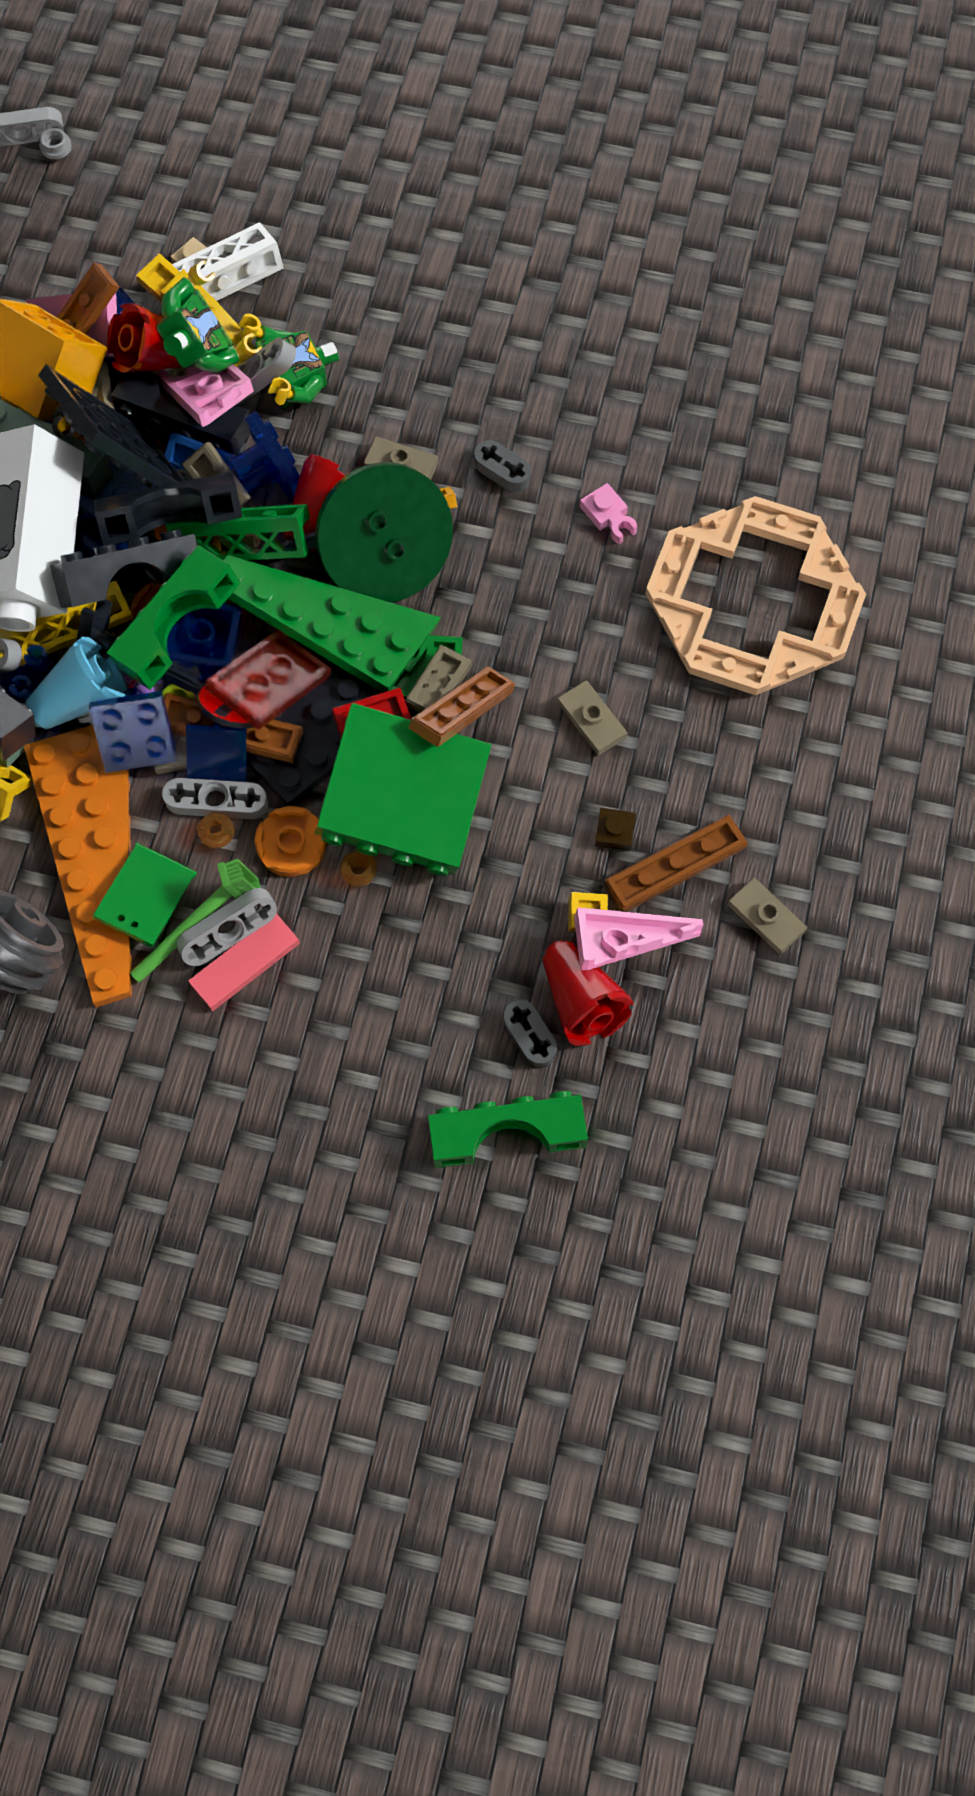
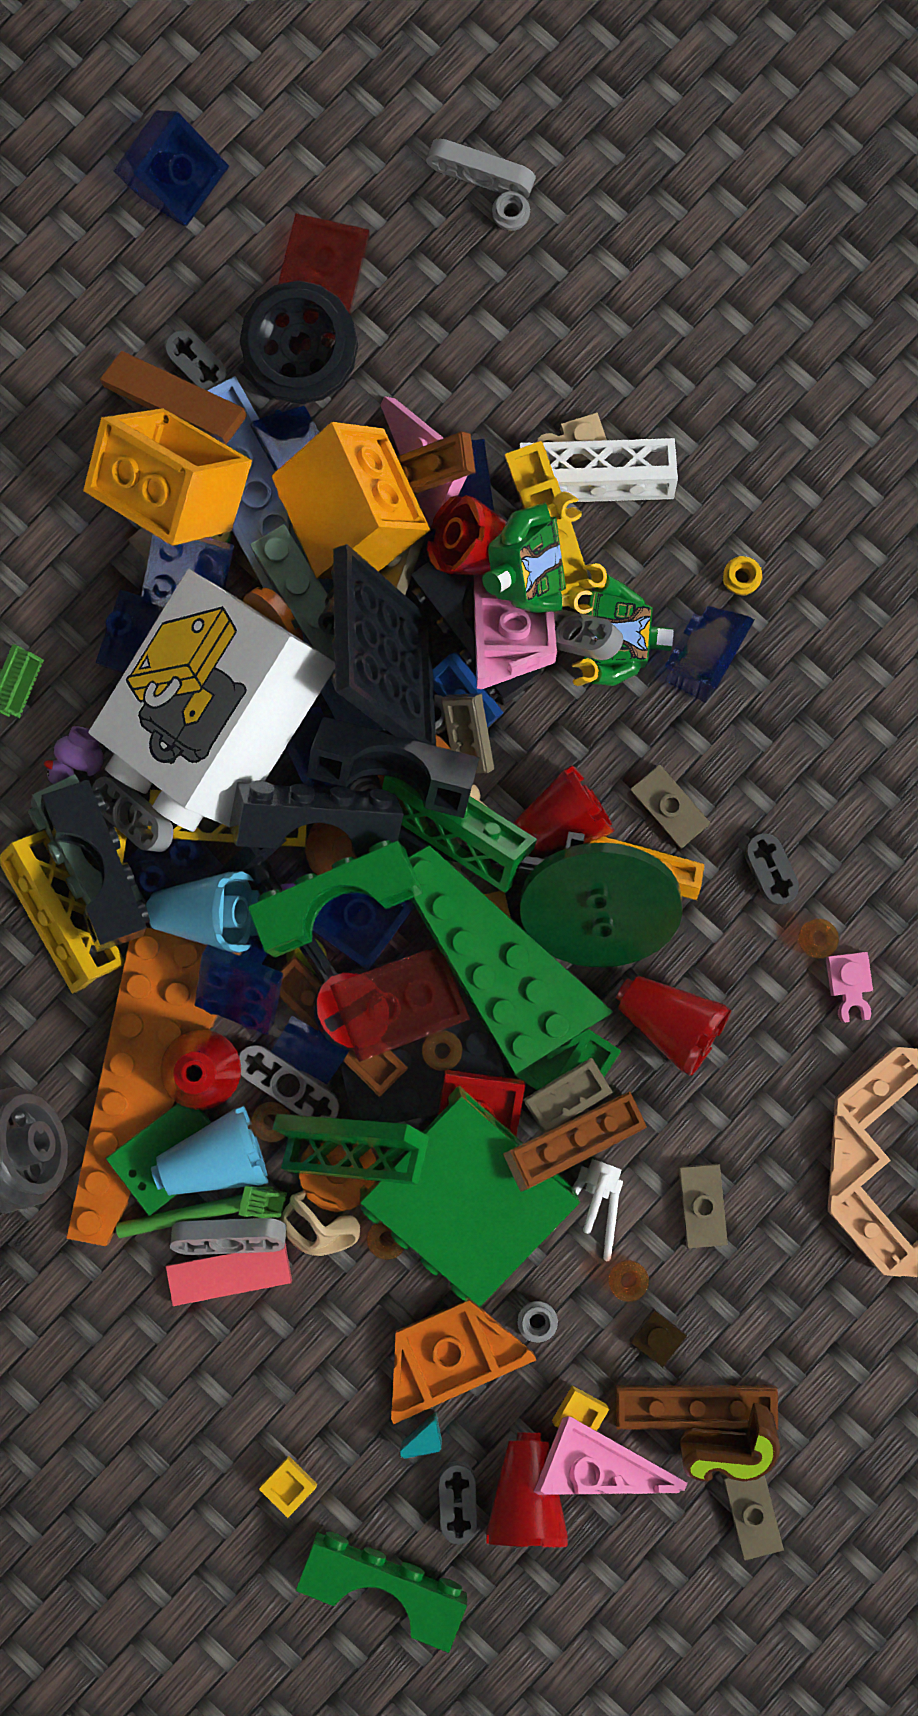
camera: 30 degrees right, 15 degrees up
clear blue plate [229,411,300,502] -> none
none -> medium azure cone [151,1106,268,1195]
none -> red cone [161,1030,241,1110]
none -> yellow plate [259,1455,317,1518]
none -> green fence [273,1114,429,1185]
none -> tan piece [280,1191,360,1256]
none -> orange wing [391,1298,536,1424]
none -> teal slope [400,1412,442,1459]
none -> clear orange plate [422,1031,462,1071]
none -> light grey plate [518,1301,558,1343]
none -> white plant [555,1159,623,1261]
none -> clear orange plate [608,1260,649,1302]
none -> red cone [616,976,732,1076]
none -> clear blue slope [664,606,755,703]
none -> reddish brown animal [680,1403,780,1482]
none -> yellow plate [723,556,762,595]
none -> clear orange plate [798,919,839,958]

